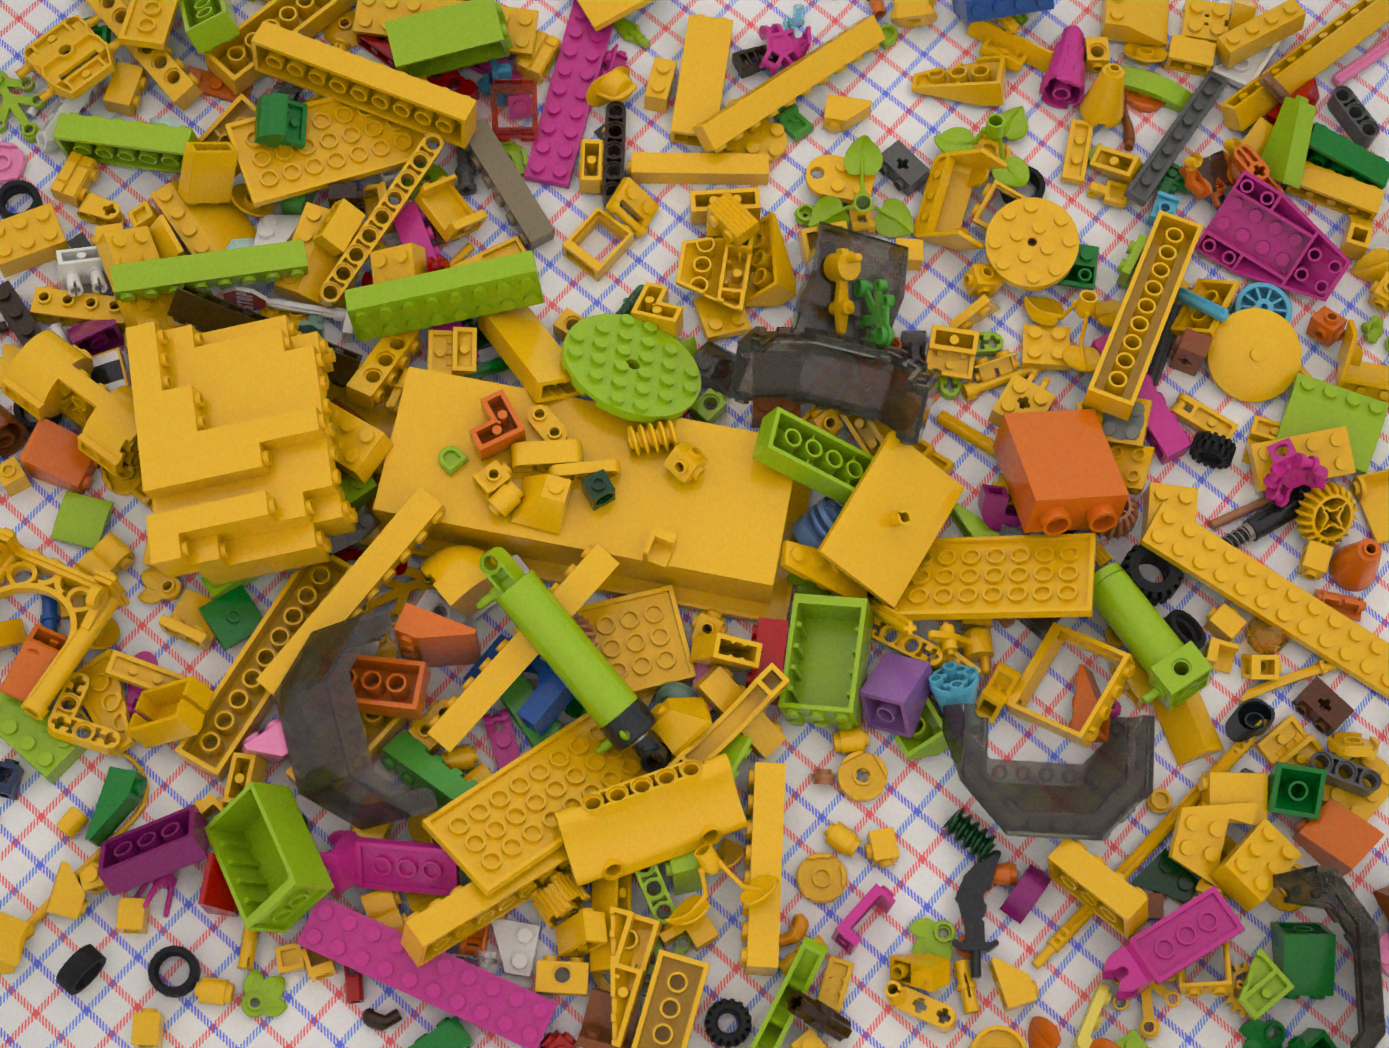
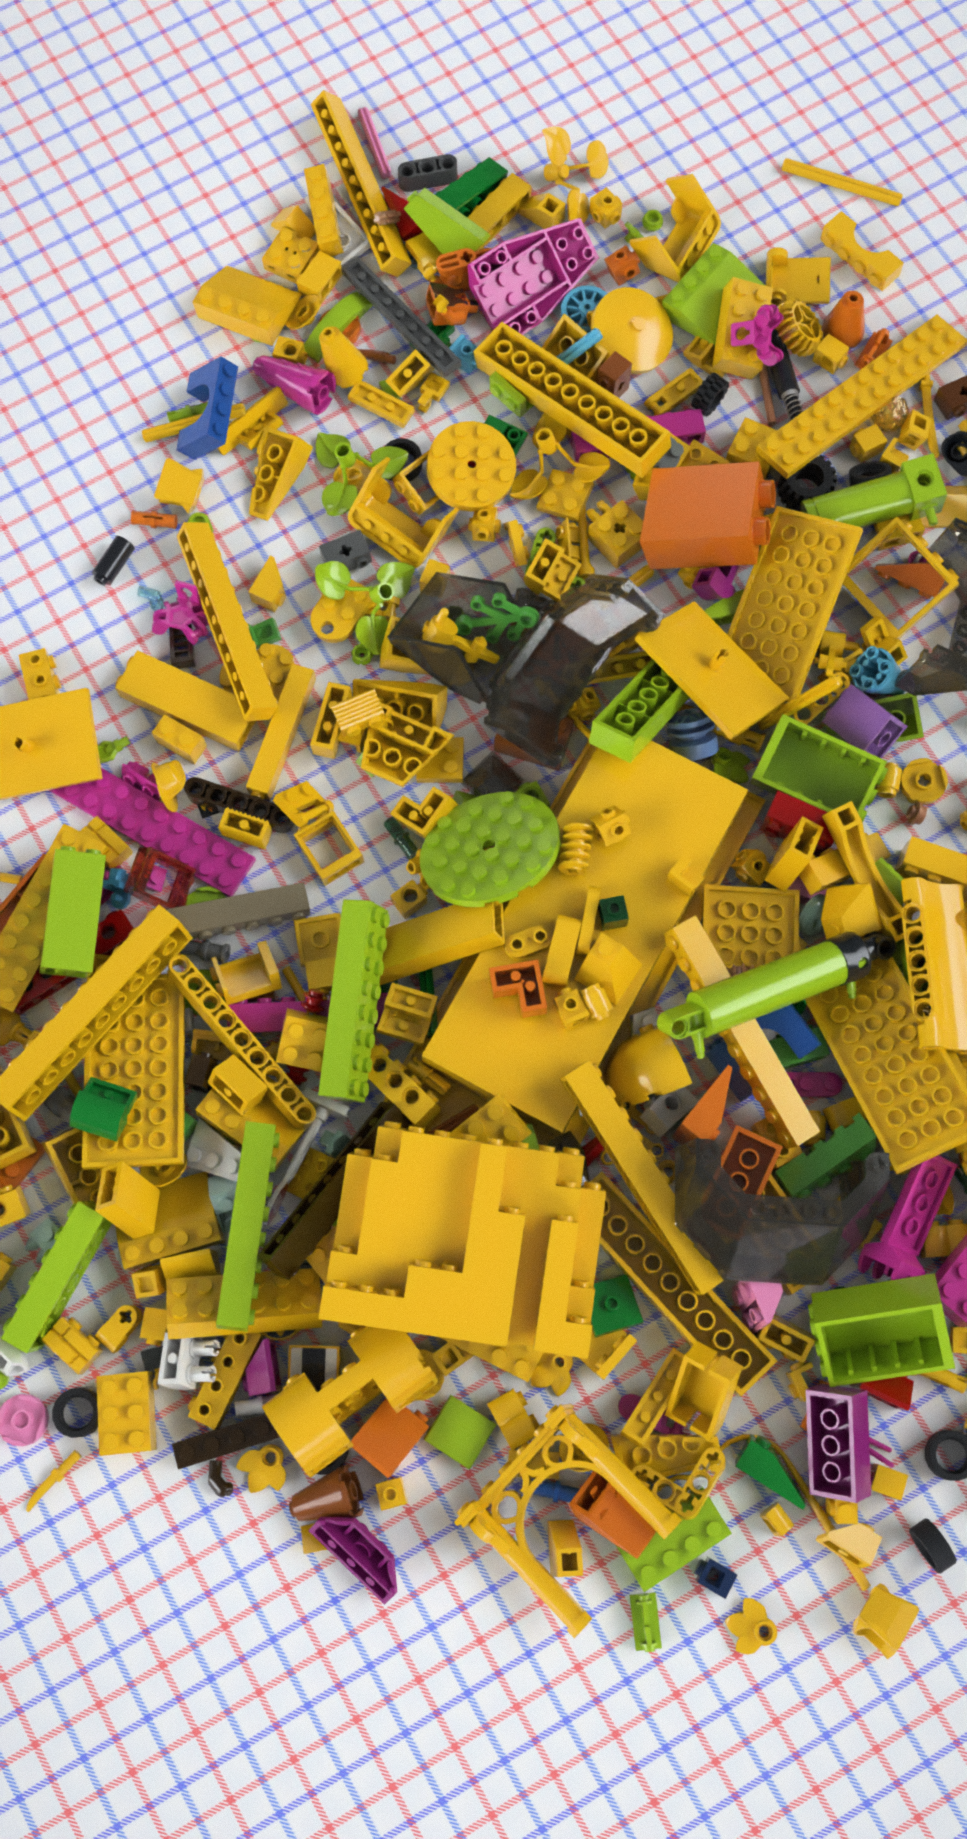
camera: 65 degrees left, 5 degrees up
lime tile [438,446,469,477] -> none
yellow wing [780,540,867,598] -> none

